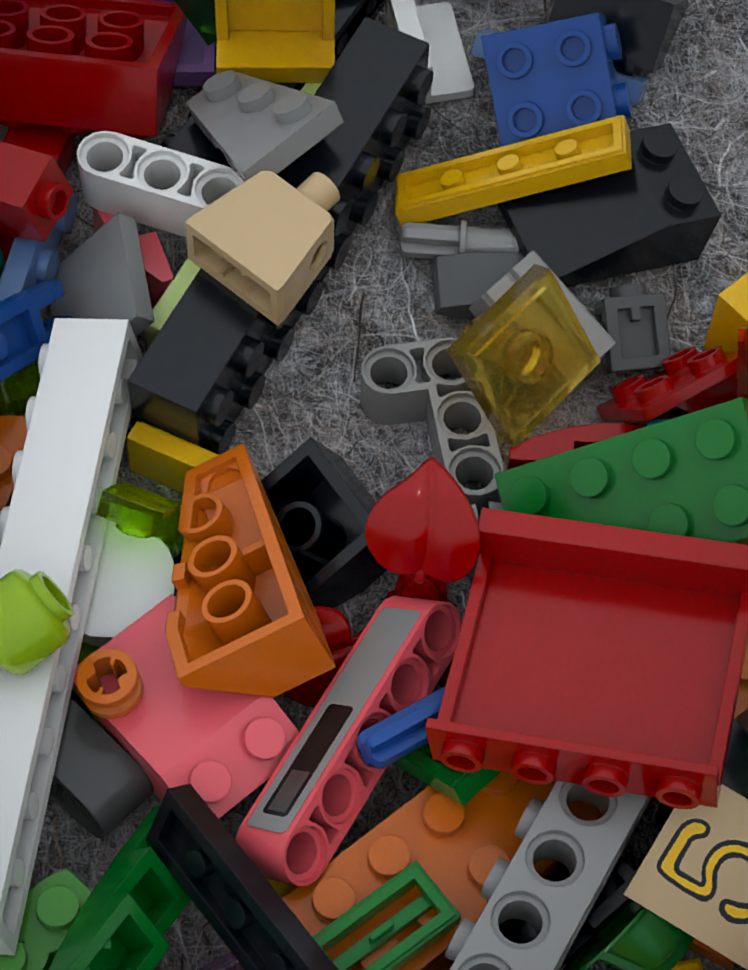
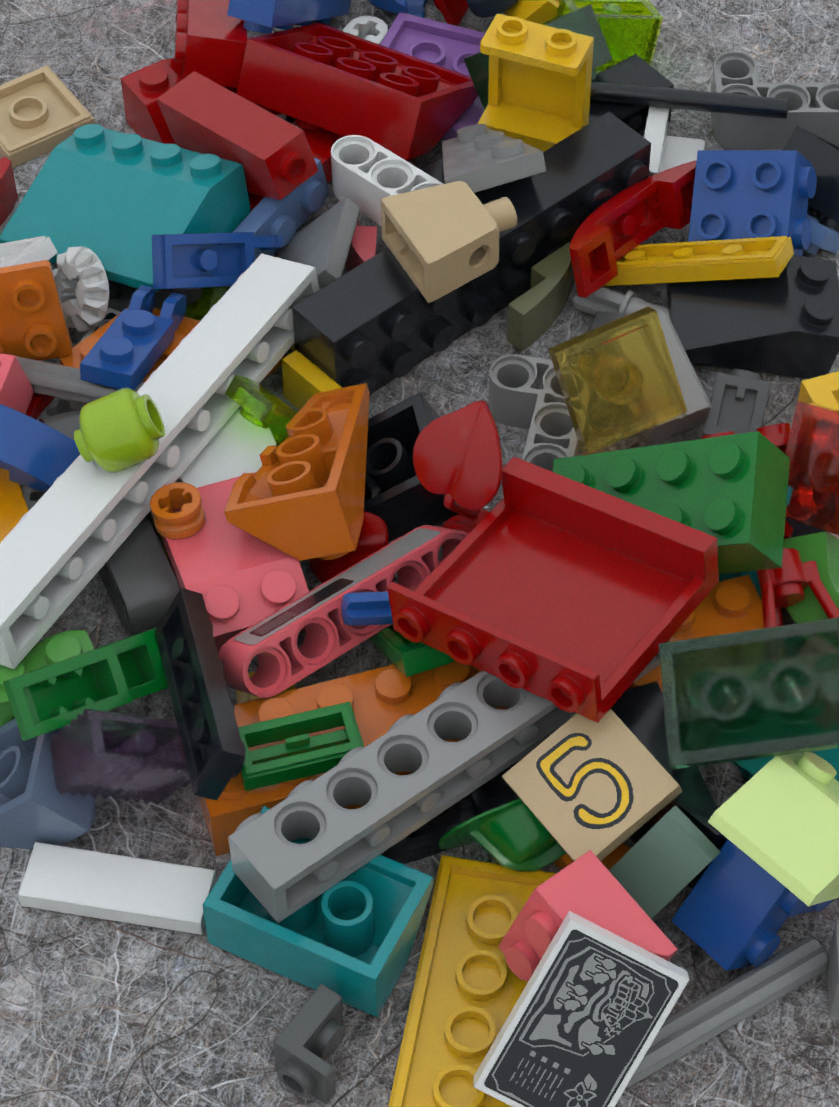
camera: 25 degrees right, 10 degrees down
none -> olive slope [507,242,574,352]
none -> red slope [569,160,696,298]

